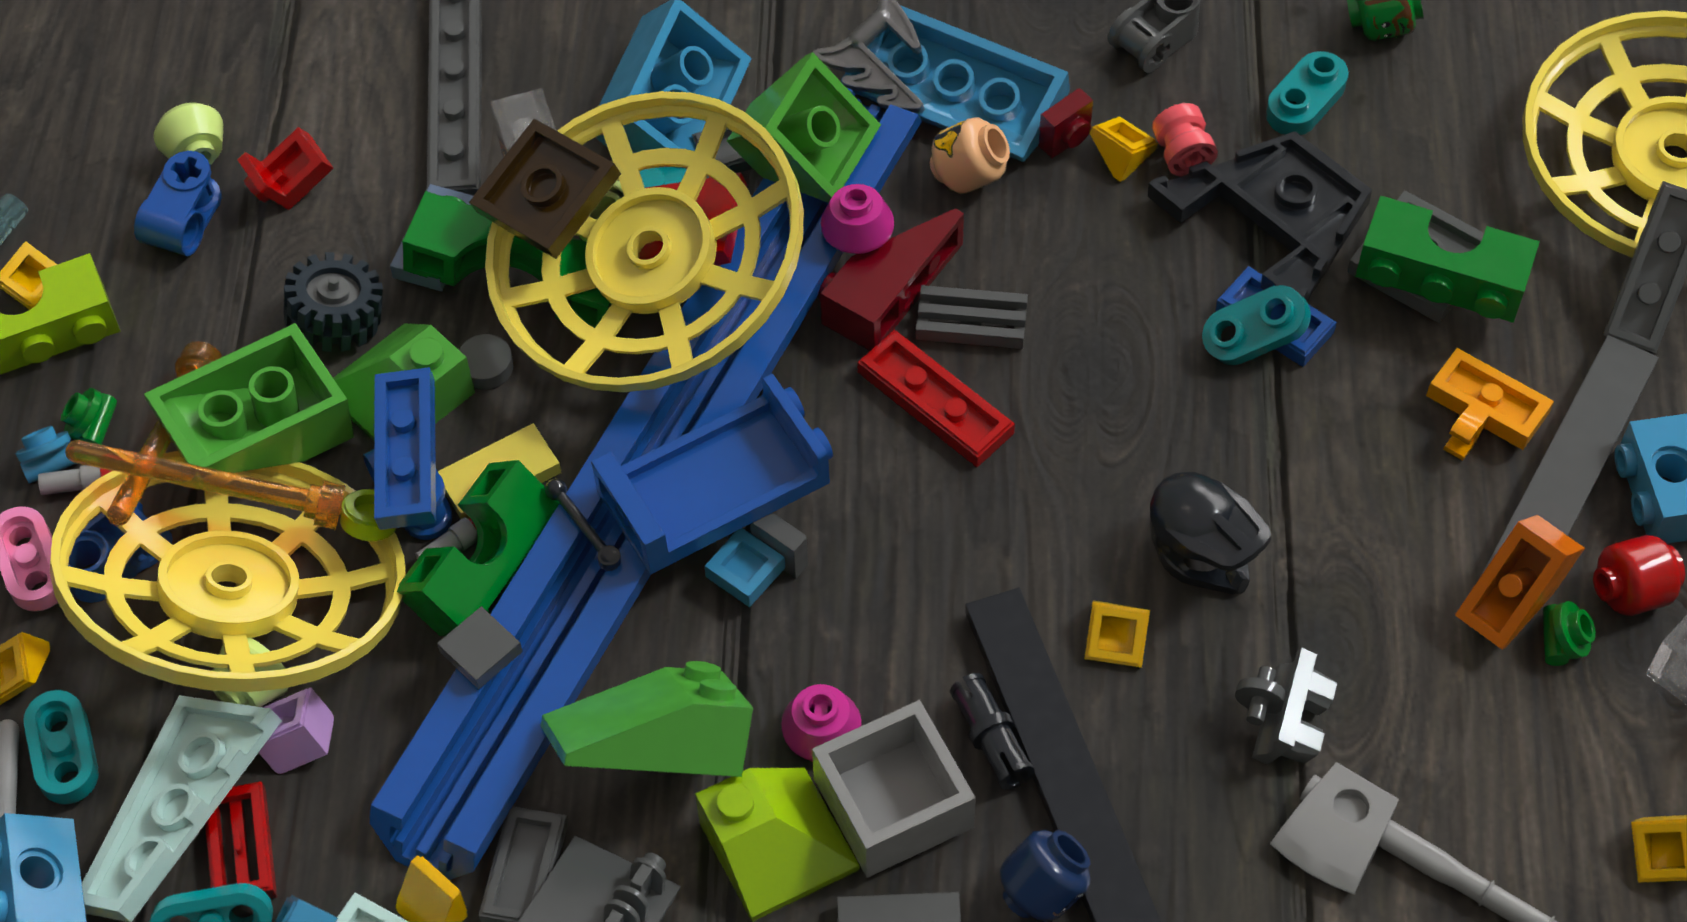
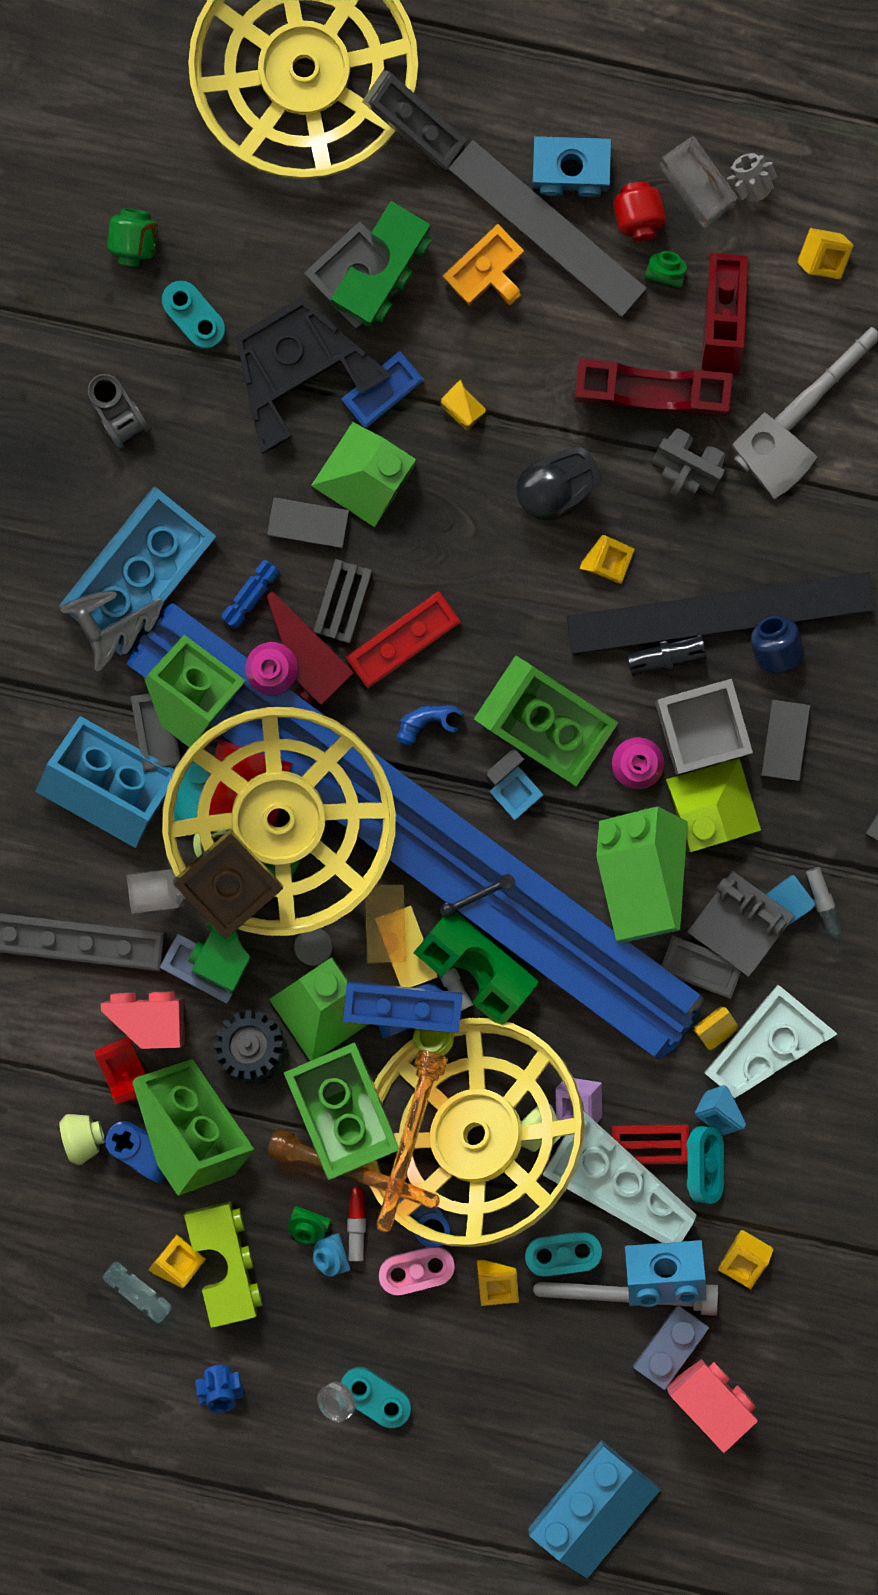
camera: 80 degrees left, 30 degrees up
dark grey tile [437,606,523,689] -> none
blue panel [591,374,833,575] -> none
light nougat head [930,117,1010,194] -> none
dark red plate [1038,88,1093,159] -> none
yellow slope [1090,116,1159,182] -> none
coral wheel [1152,103,1218,176] -> none
teal plate [1202,285,1311,365] -> none
orange slope [1455,515,1585,650] -> none
none -> coral slope [101,991,185,1049]
none -> bright green slope [132,1059,254,1196]
none -> blue axle [221,560,279,629]
none -> dark grey tile [267,497,349,549]
none -> bright green slope [311,422,417,528]
none -> clear yellow plate [365,885,406,963]
none -> blue piece [397,706,464,746]
none -> yellow slope [441,380,486,430]
none -> bright green slope [474,655,618,787]
none -> dark red arch [574,358,733,417]
none -> dark red slope [701,253,748,375]

